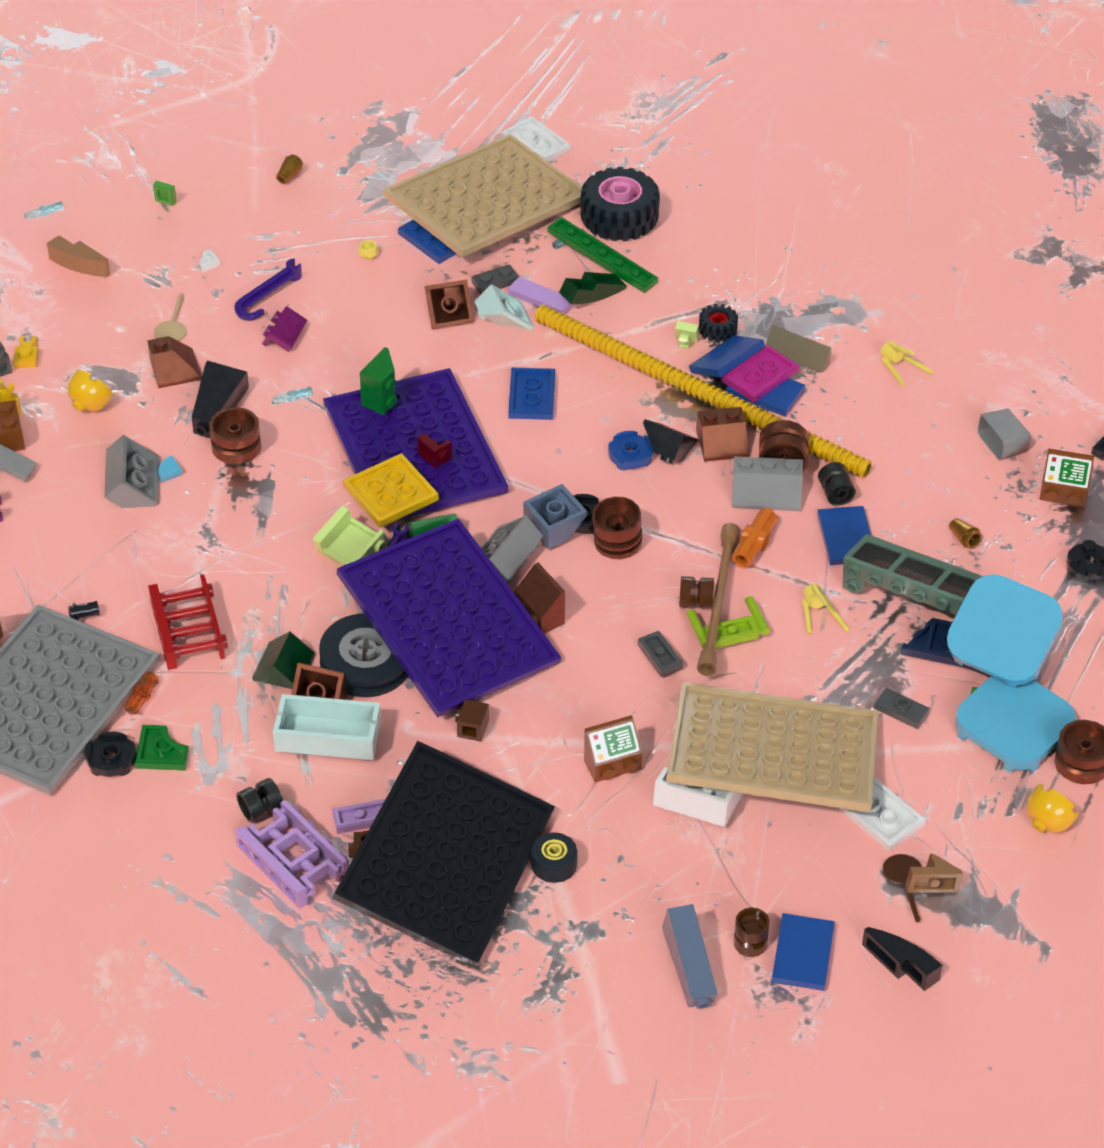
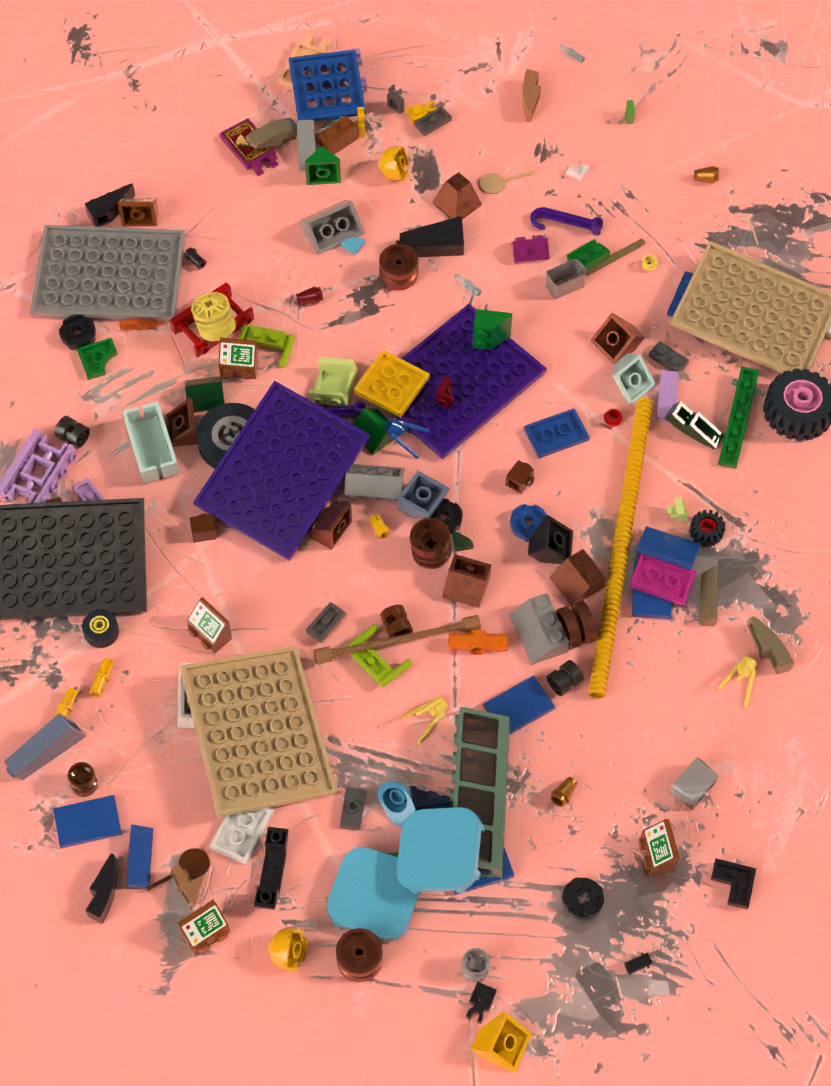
camera: 65 degrees right, 15 degrees up
none -> yellow axle [53,688,78,718]
none -> yellow axle [89,658,113,697]
none -> blue slope [127,825,153,889]
none -> slope [177,899,230,956]
none -> light yellow wheel [191,292,236,341]
none -> slope [219,337,259,379]
none -> lime plate [239,325,295,368]
none -> black slope [254,826,289,910]
none -> dark red cone [296,286,323,304]
none -> green slope [305,146,341,185]
none -> yellow pin [369,514,389,539]
none -> dark azure piece [378,781,416,827]
none -> blue plant [385,418,430,459]
none -> dark grey plate [414,106,452,136]
none -> copper slope [442,554,492,608]
none -> reddish brown brick [505,460,535,494]
none -> light grey piece [546,259,586,300]
none -> green plate [566,239,611,270]
none -> olive bar [586,238,645,276]
none -> red plate [604,408,622,427]
none -> dark tan slope [747,616,794,675]

